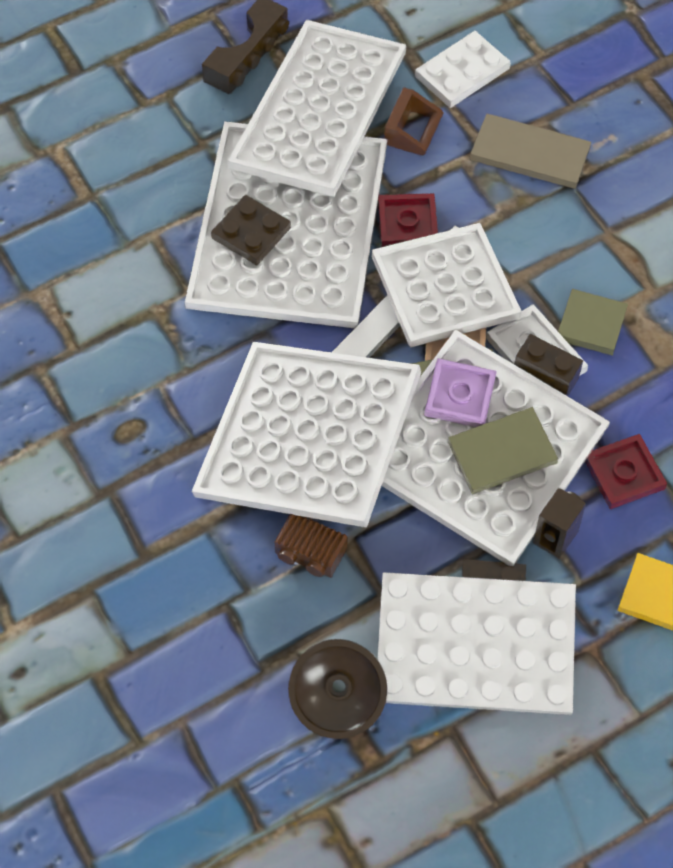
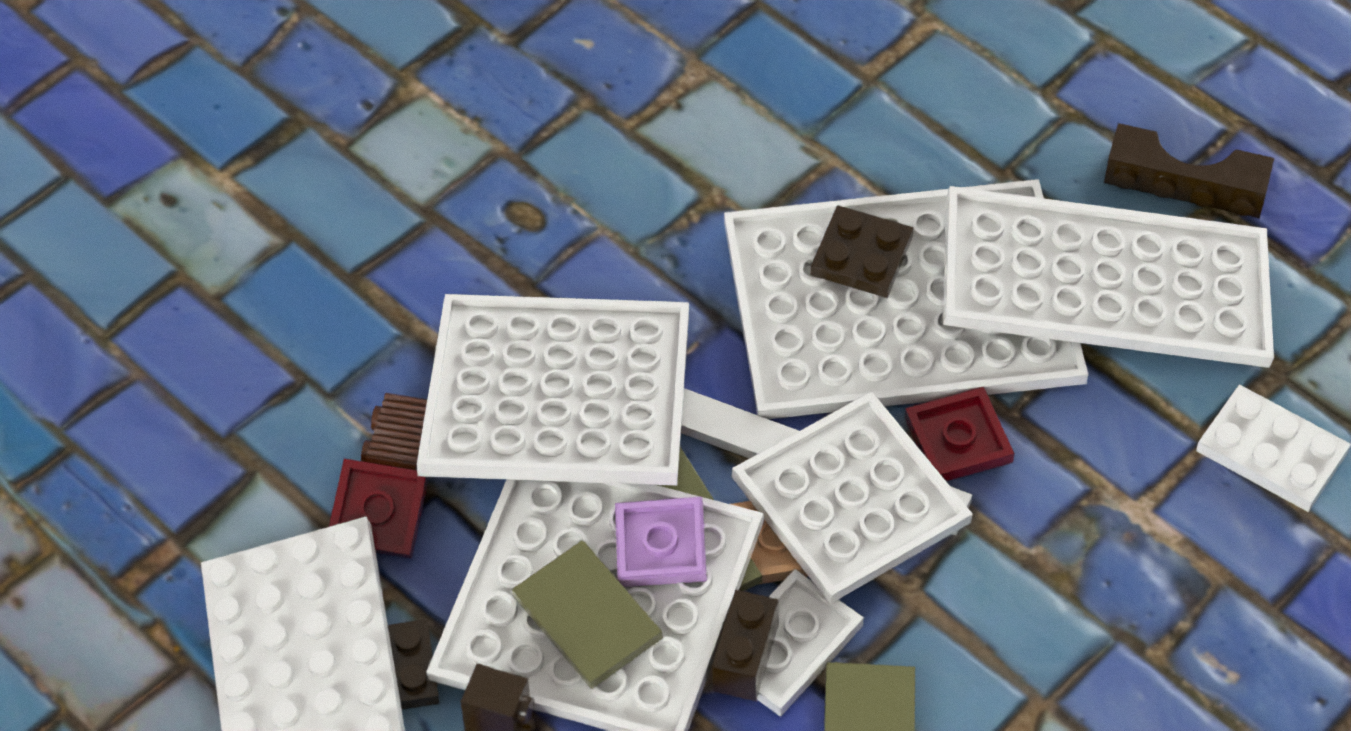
camera: 75 degrees right, 5 degrees down
dark brown dish [288,639,388,739] -> none
reddish brown tile [384,87,444,156] -> none
dark tan tile [470,113,592,189] -> none
none -> dark red plate [329,458,429,559]

